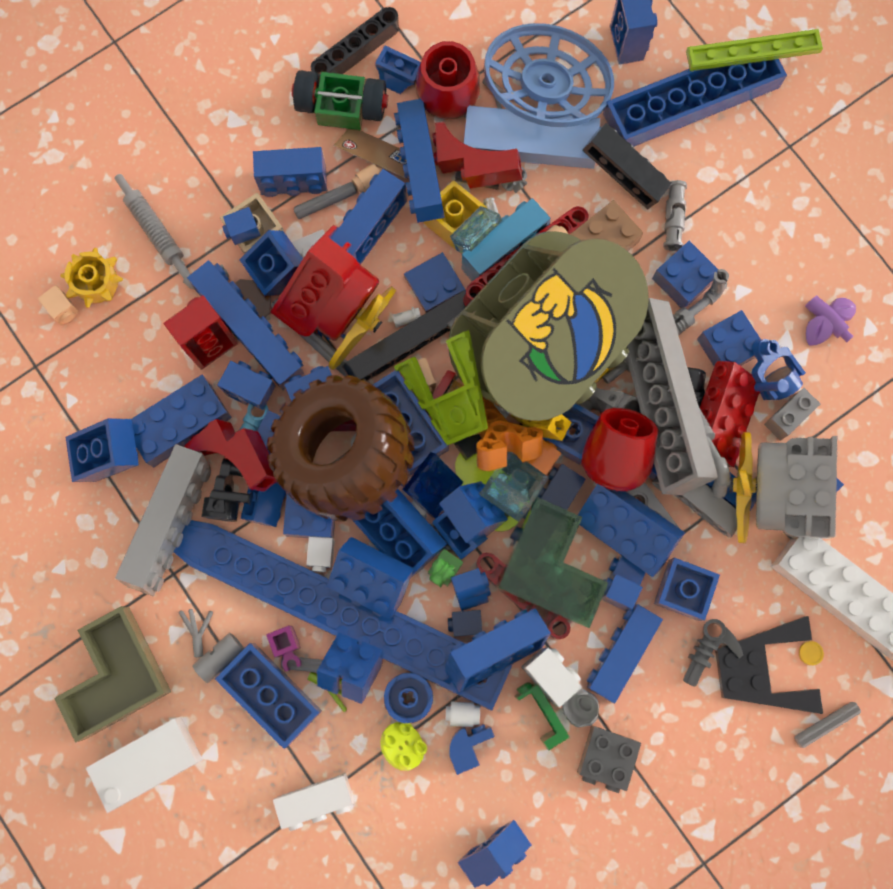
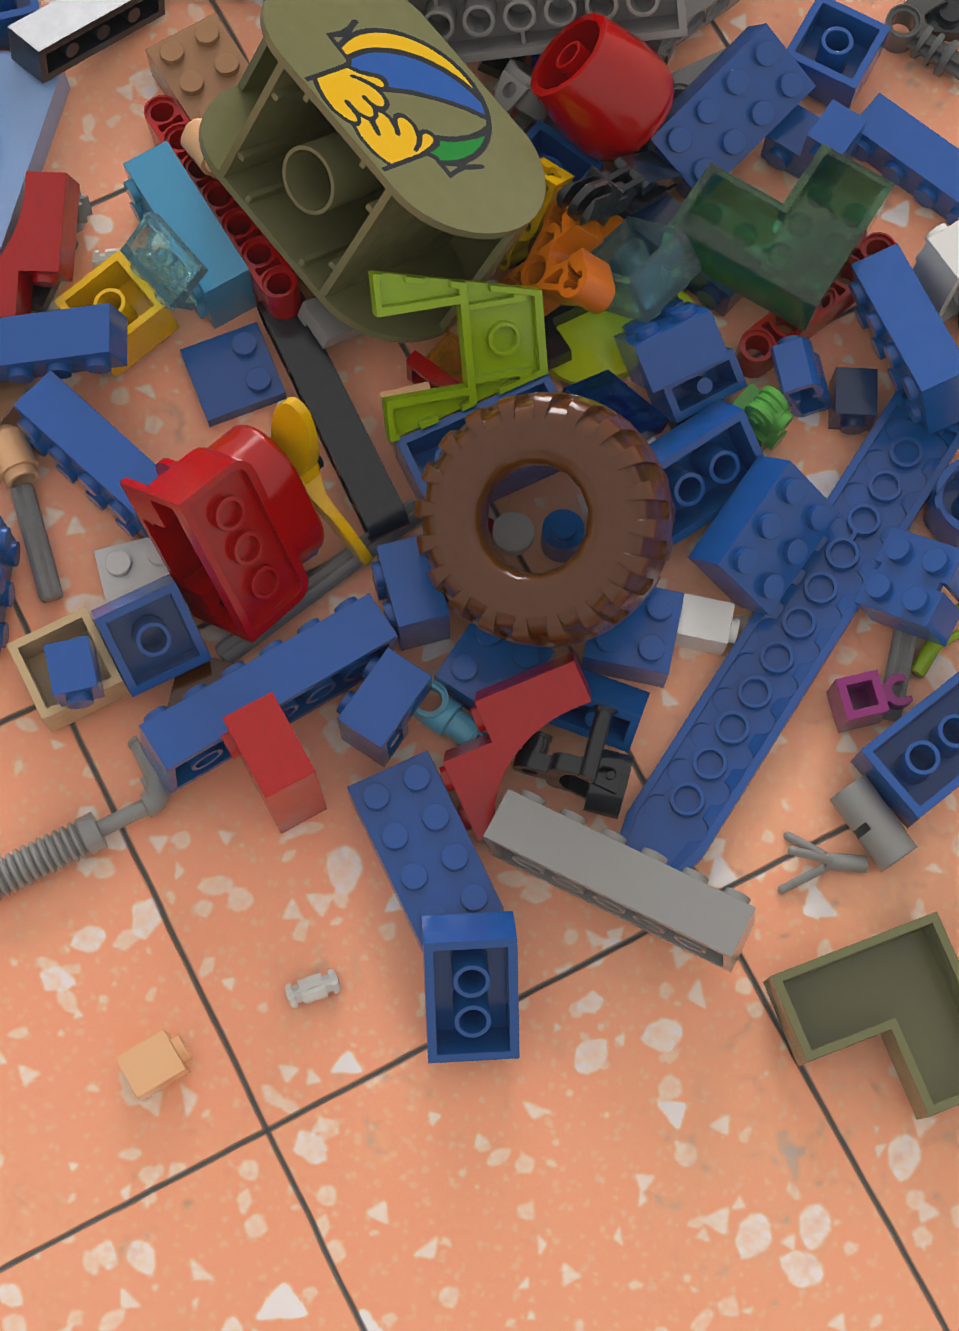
camera: 85 degrees left, 5 degrees down
yellow brick [60,248,123,308] -> none
none -> white piece [285,969,341,1008]
none -> black arm [556,151,683,226]

